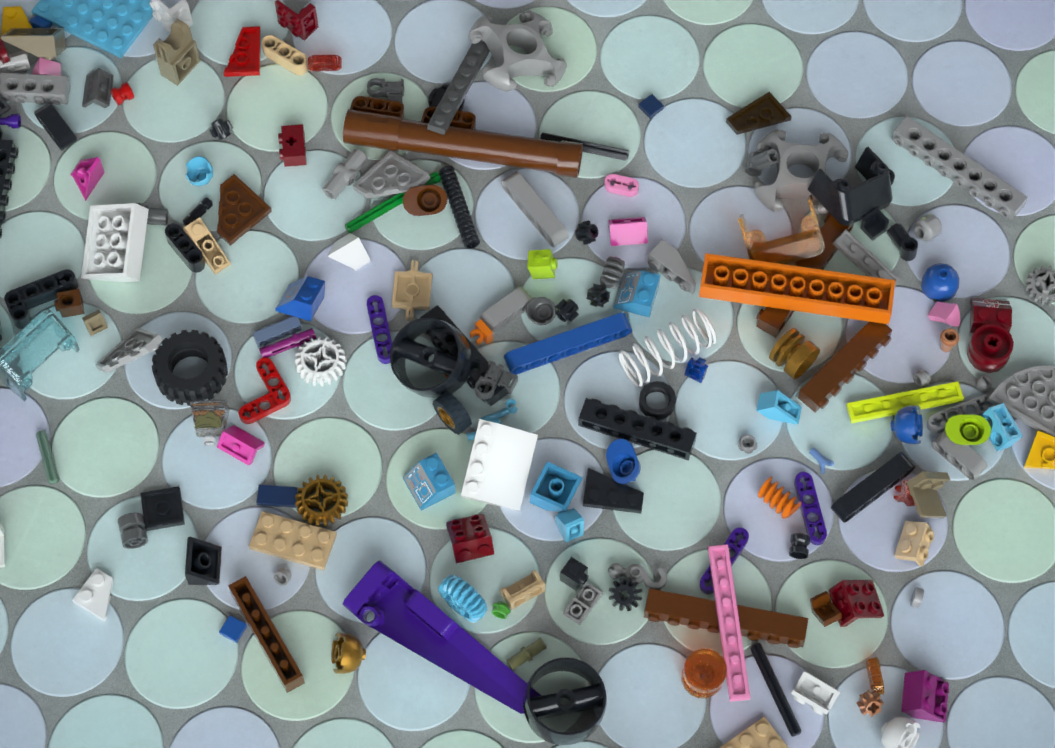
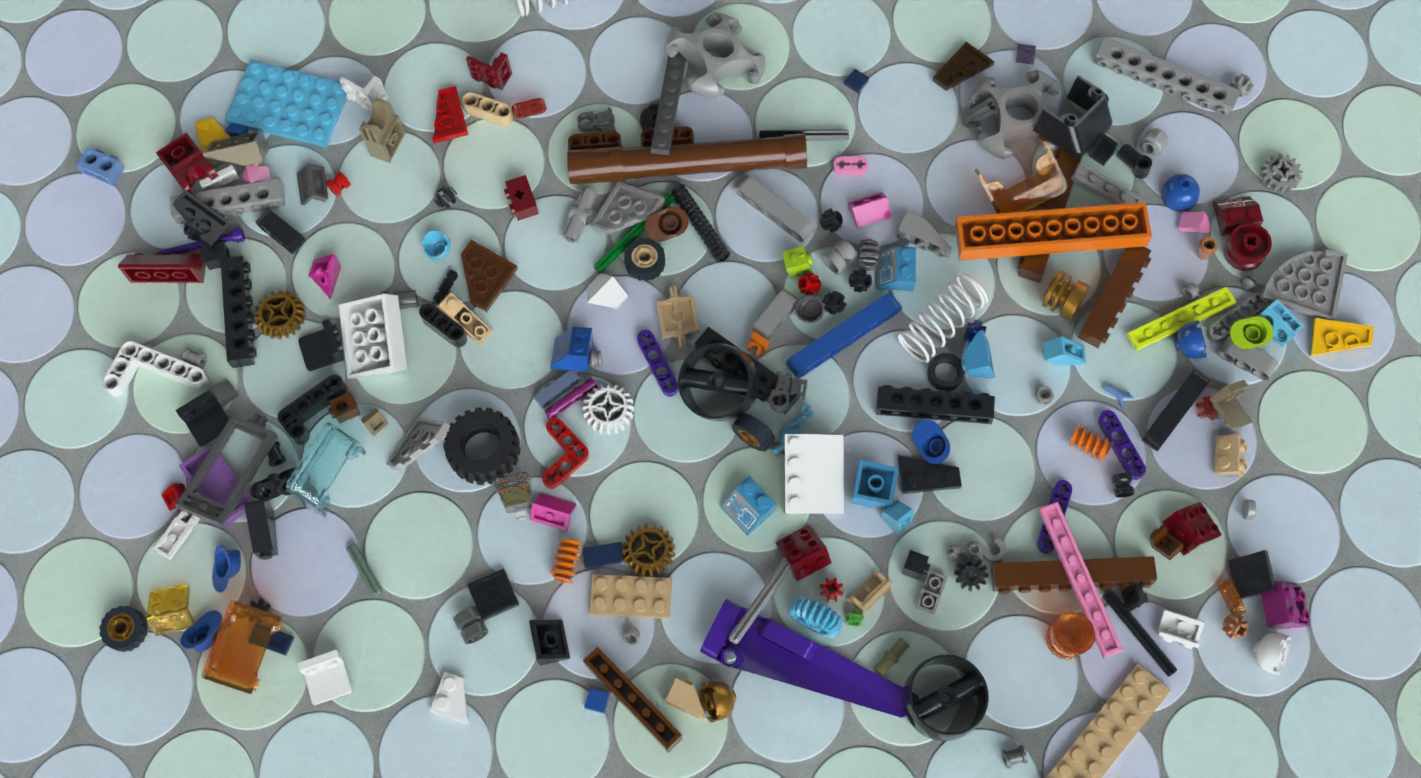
camera: 10 degrees left, 5 degrees up
none -> pearl gold gear [254,290,306,340]
none -> black bracket [298,319,344,371]
none -> orange piece [550,539,584,584]
none -> light grey bush [591,350,602,368]
none -> black wheel [624,238,665,281]
none -> tan slope [665,678,705,721]
none -> light grey axle [729,558,791,644]
none -> red gear [798,272,821,296]
none -> red gear [819,577,843,603]
none -> light grey wheel [822,239,858,275]
none -> dark azure slope [961,330,995,379]
none -> clear purple tile [1016,44,1036,64]
none -> black tile [1122,583,1149,611]
none -> black tile [1228,550,1276,600]
none -> light grey gear [1229,74,1254,97]

